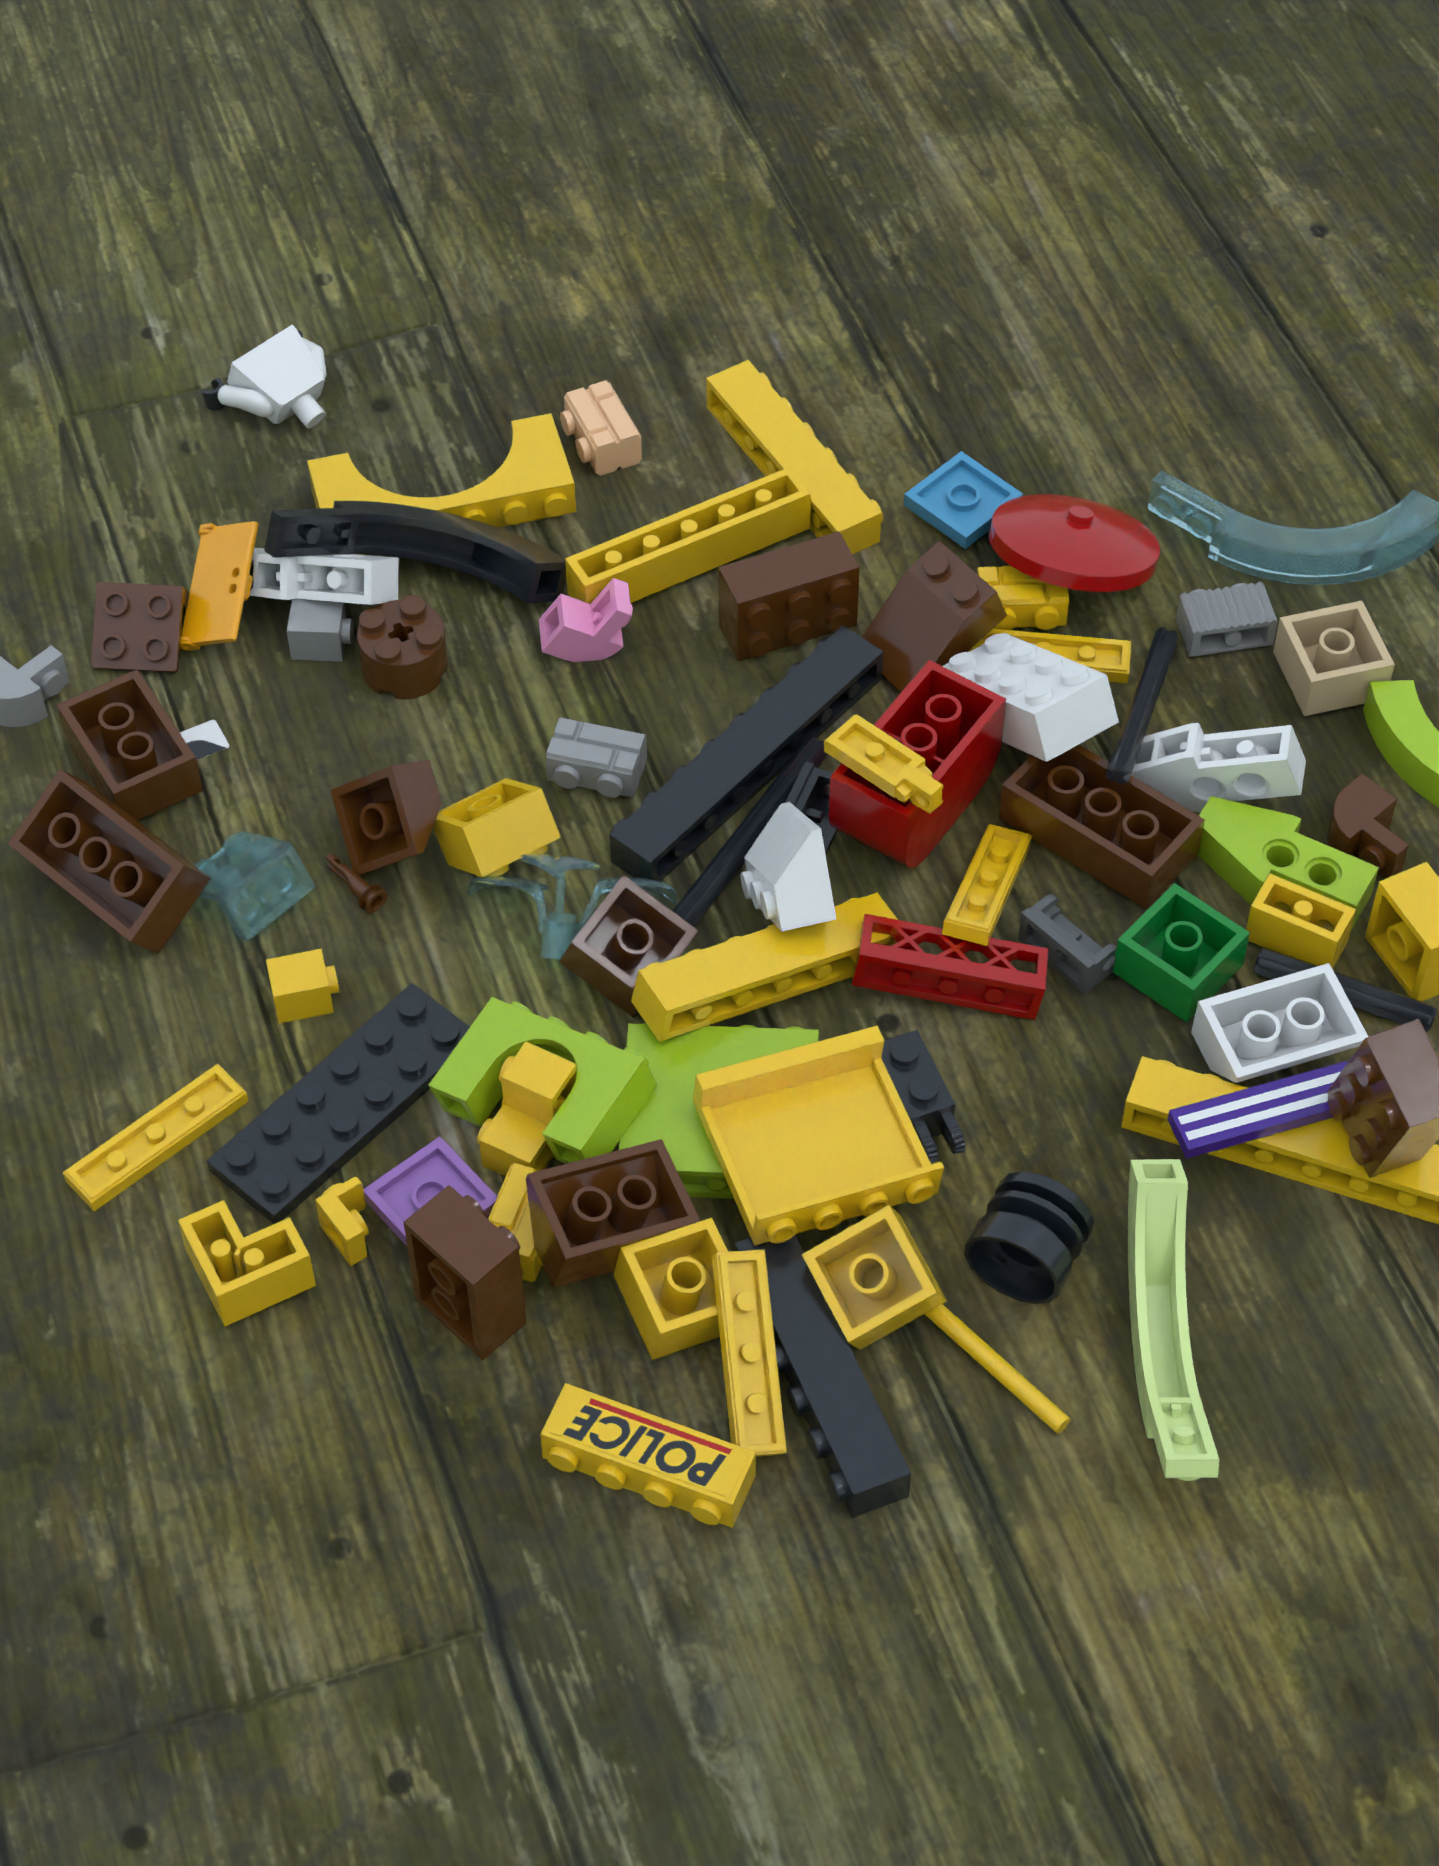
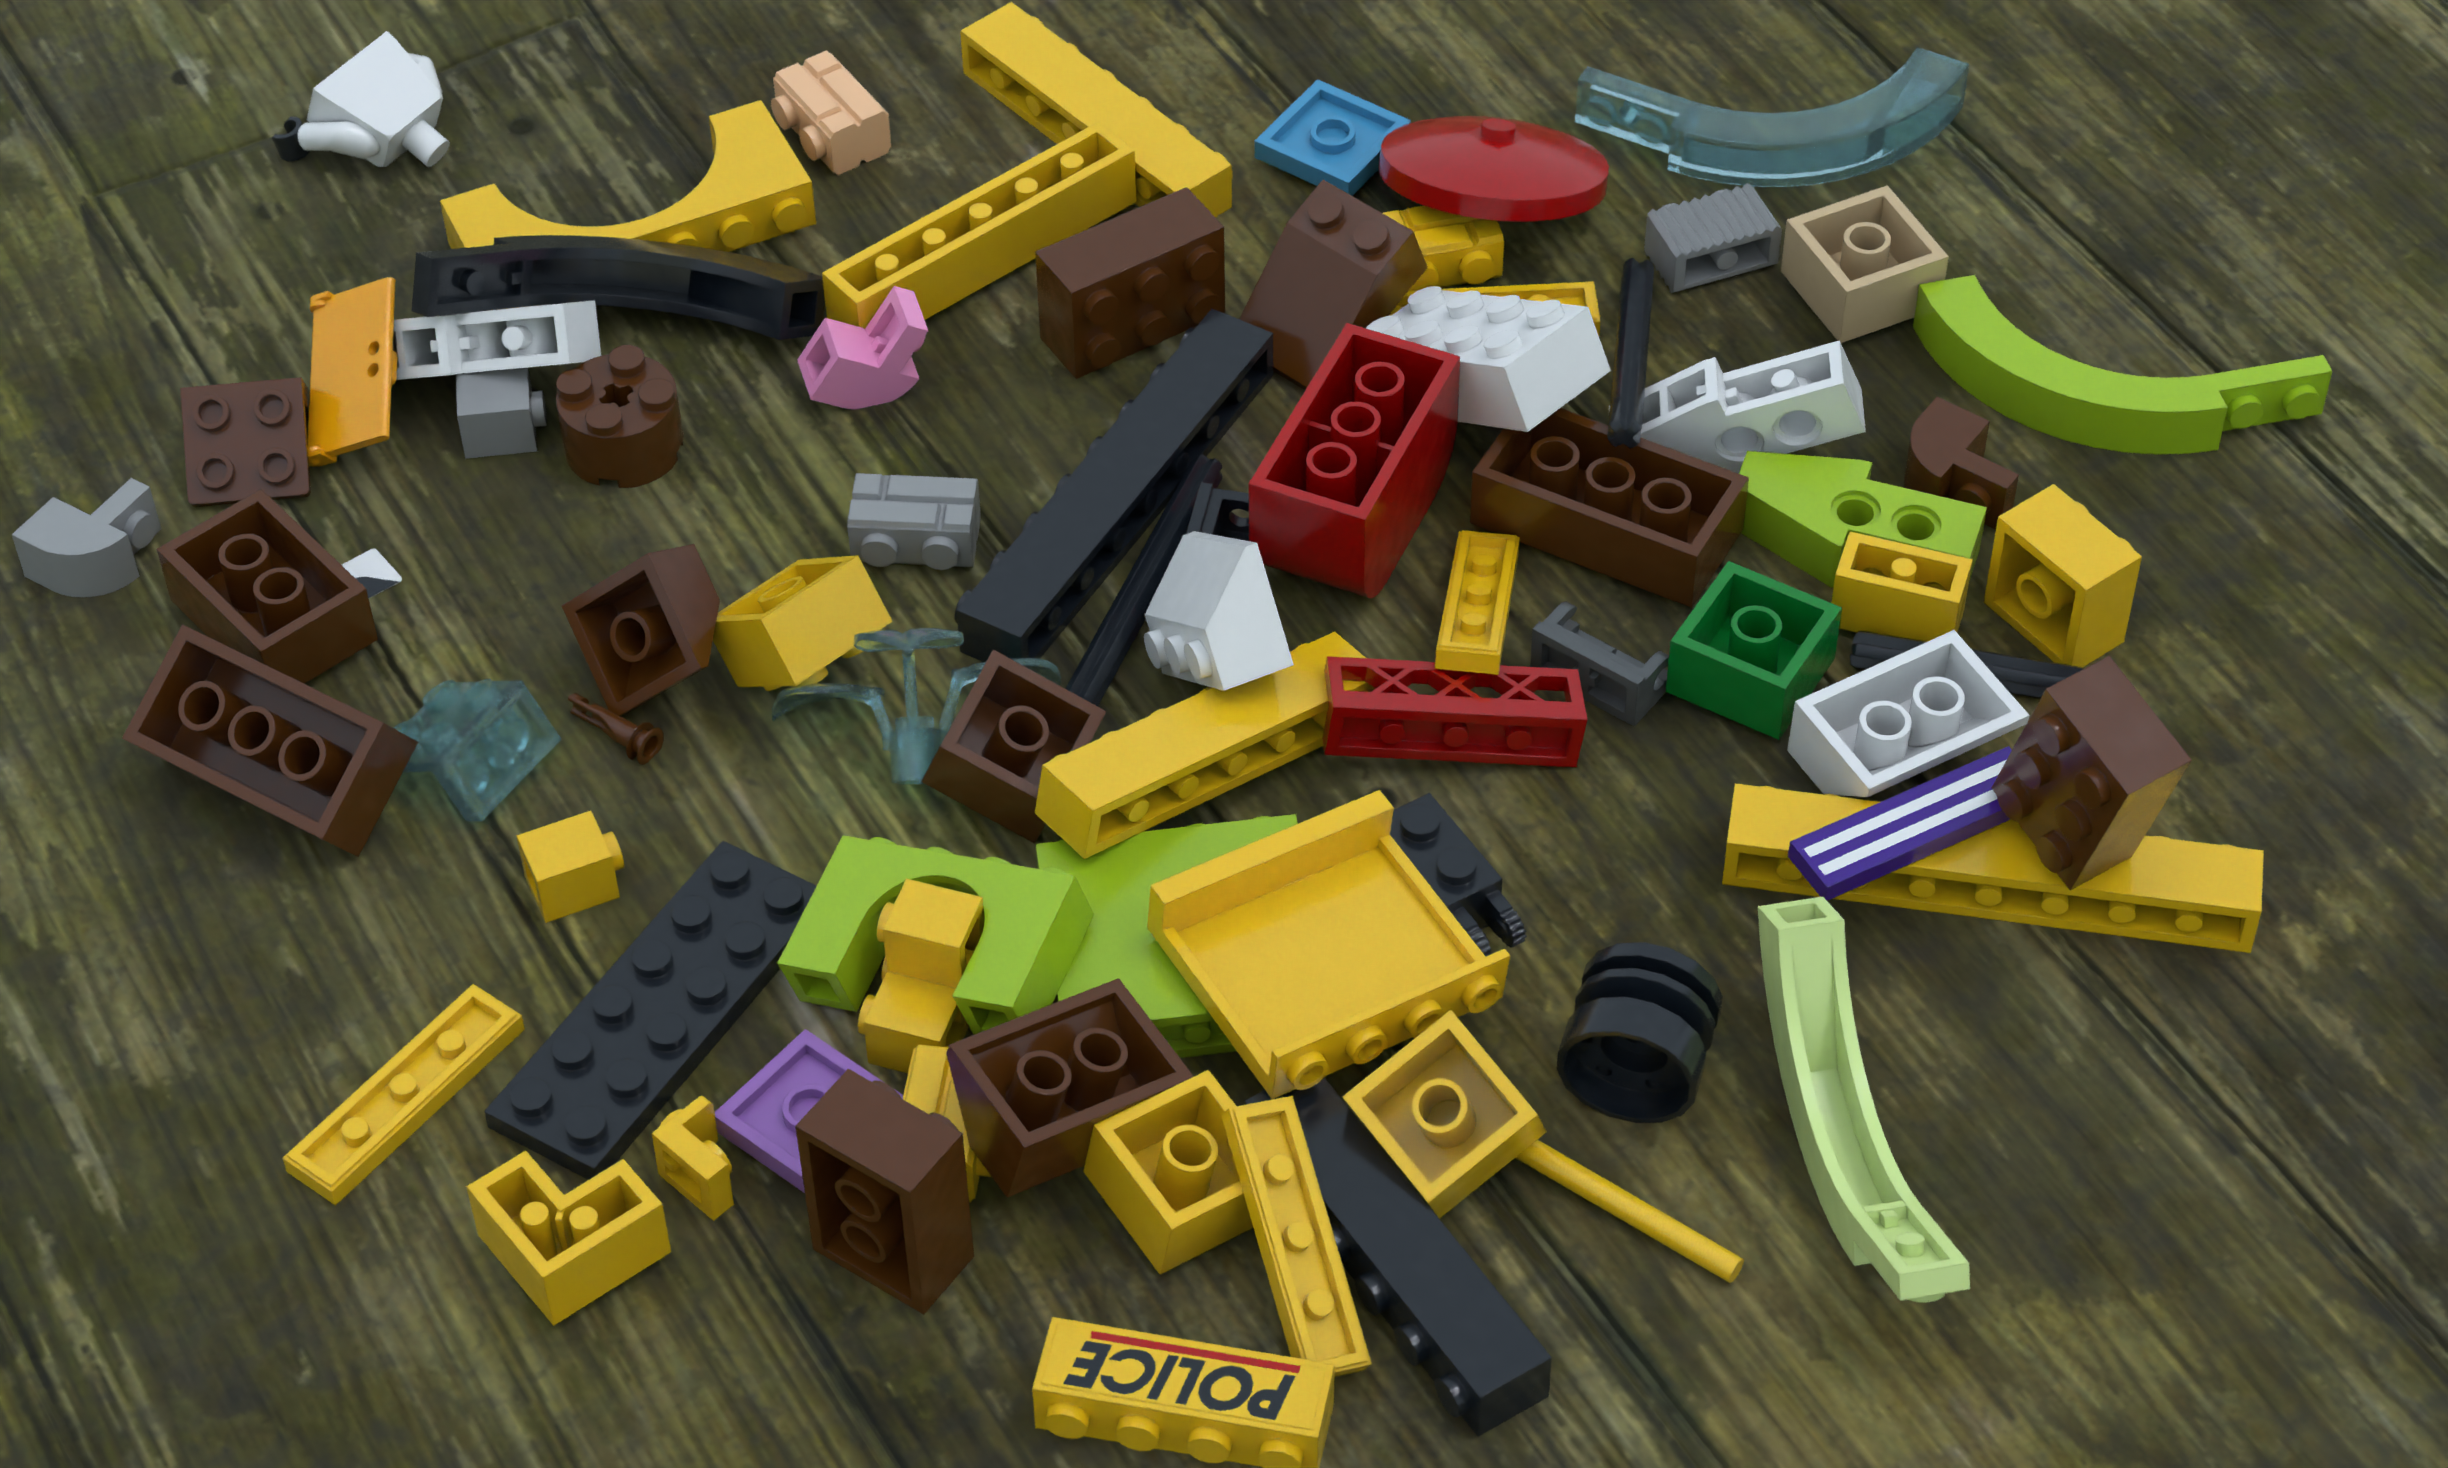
camera: 10 degrees left, 5 degrees down
yellow hinge [824,714,943,814] -> none

